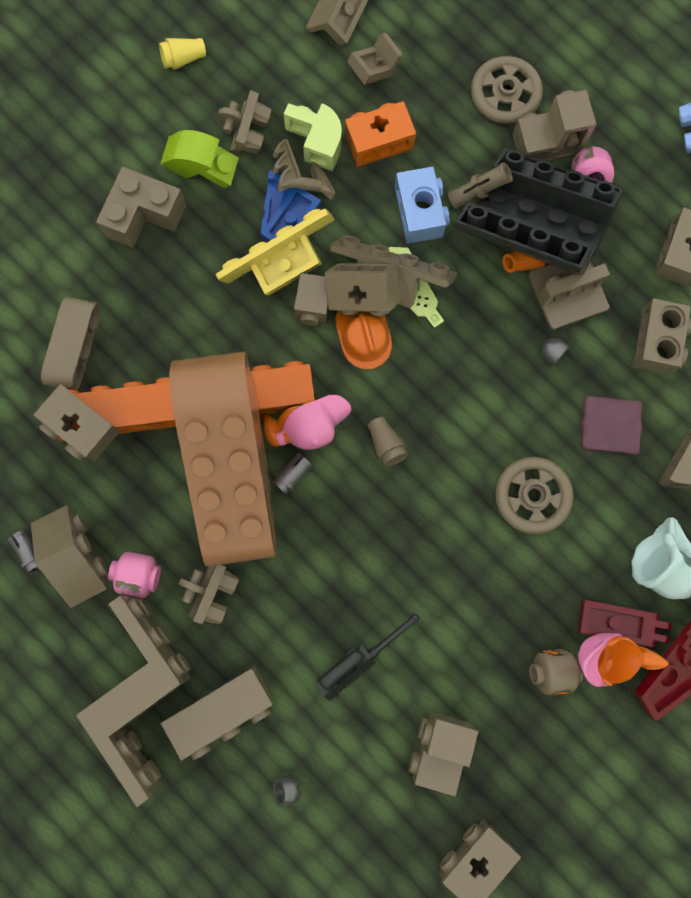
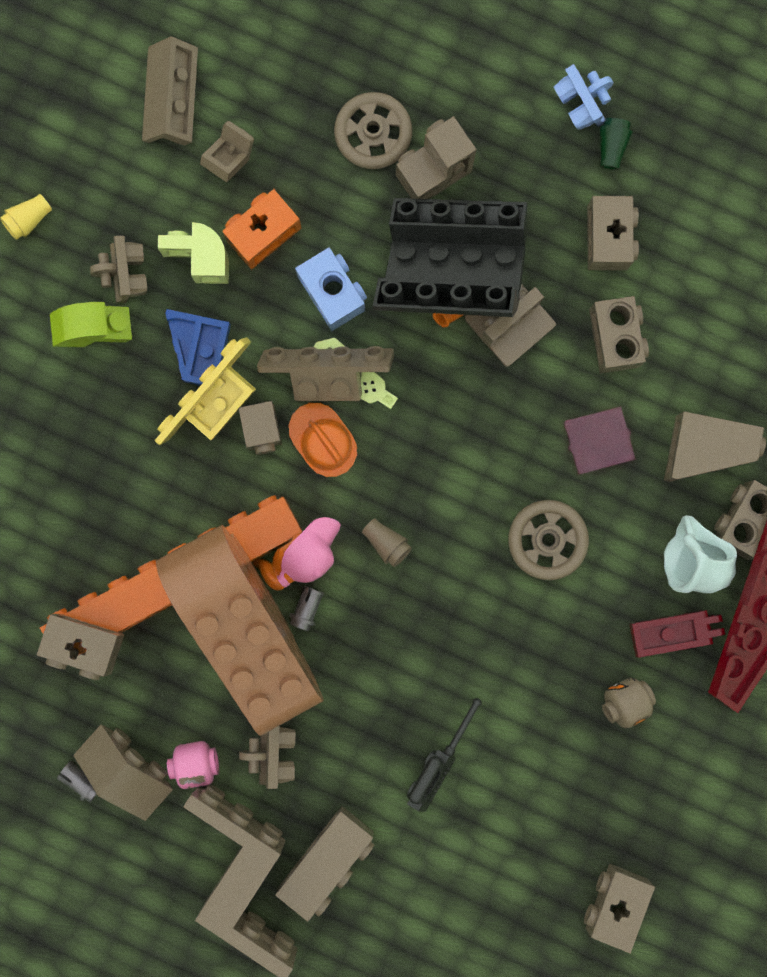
camera: 20 degrees left, 5 degrees up
dark tan beam [41,296,101,390] -> none
dark tan brick [96,167,187,248] -> none
dark tan piece [273,139,335,200] -> none
flat silver hinge [273,776,302,807] -> none
dark tan brick [325,263,400,316] -> none
dark tan brick [408,711,478,797] -> none
dark tan pin [448,163,513,209] -> none
flat silver hinge [541,338,570,366] -> none
bright pink head [571,146,615,183] -> none
orange hair [578,633,669,687] -> none

